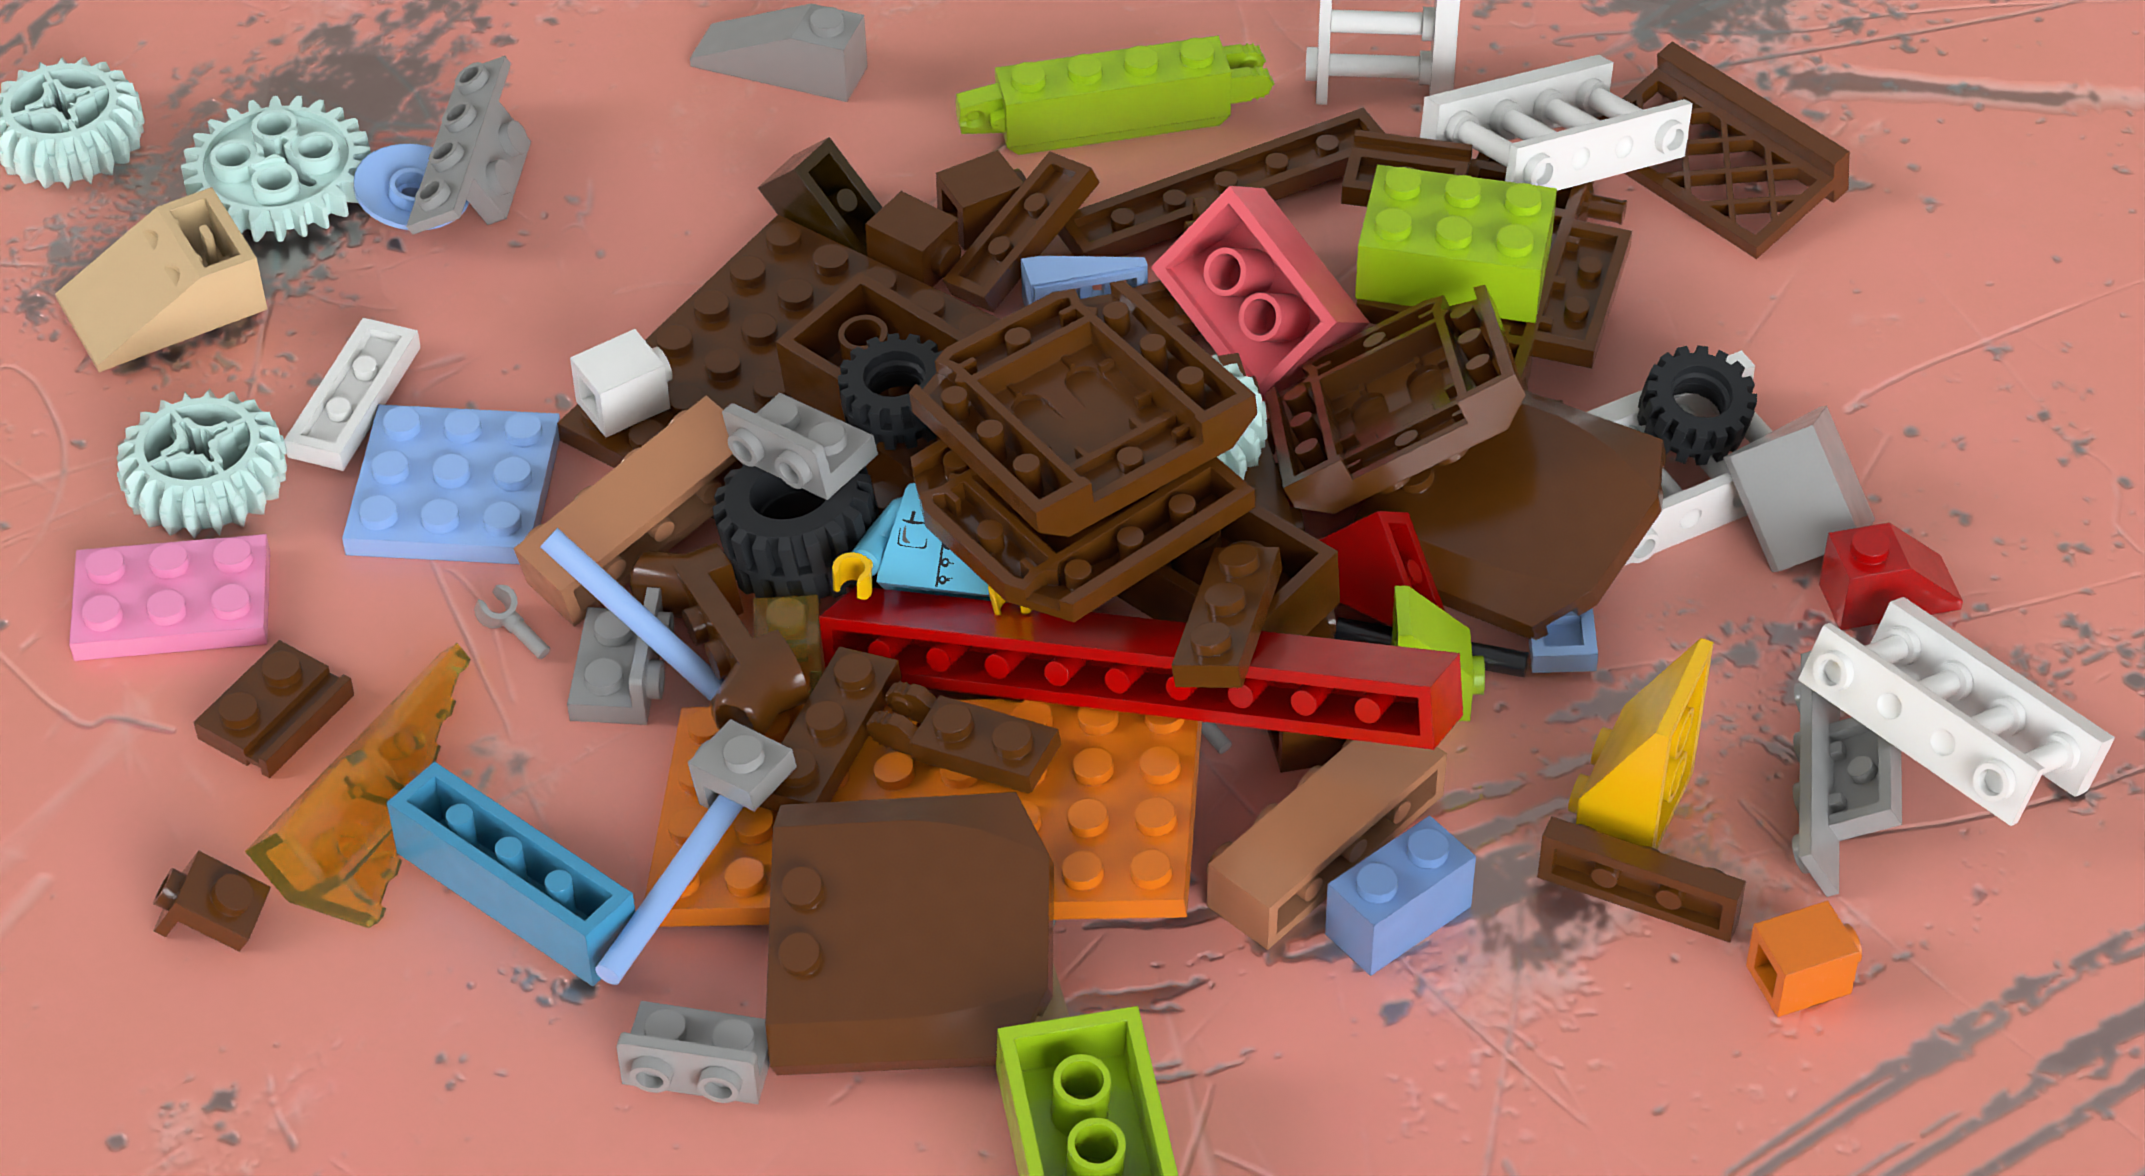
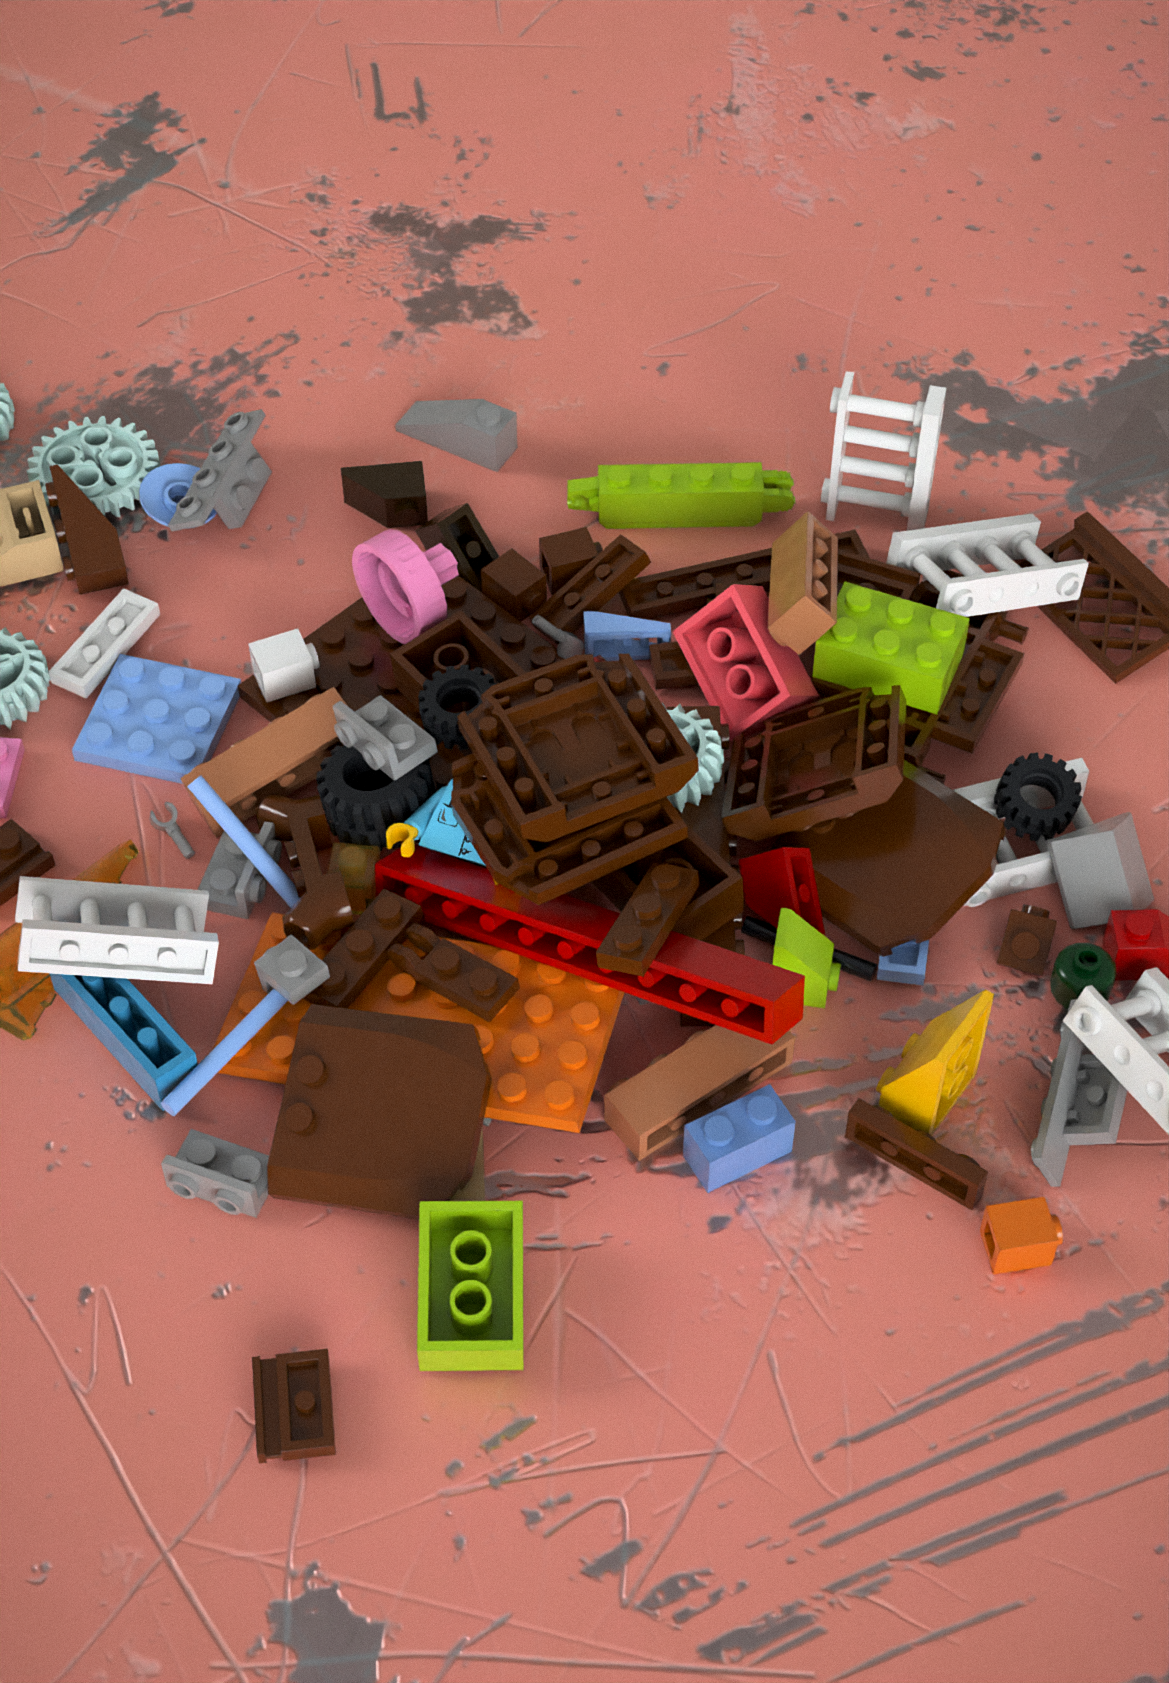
camera: 10 degrees right, 5 degrees up
none -> white fence [15,876,219,984]
none -> reddish brown slope [45,465,129,594]
none -> dark brown slope [341,461,428,528]
none -> bright pink piece [352,529,459,644]
none -> light grey hand [532,615,584,659]
none -> nougat brick [768,511,838,655]
none -> reddish brown bracket [997,904,1057,976]
none -> dark green head [1050,943,1116,1009]

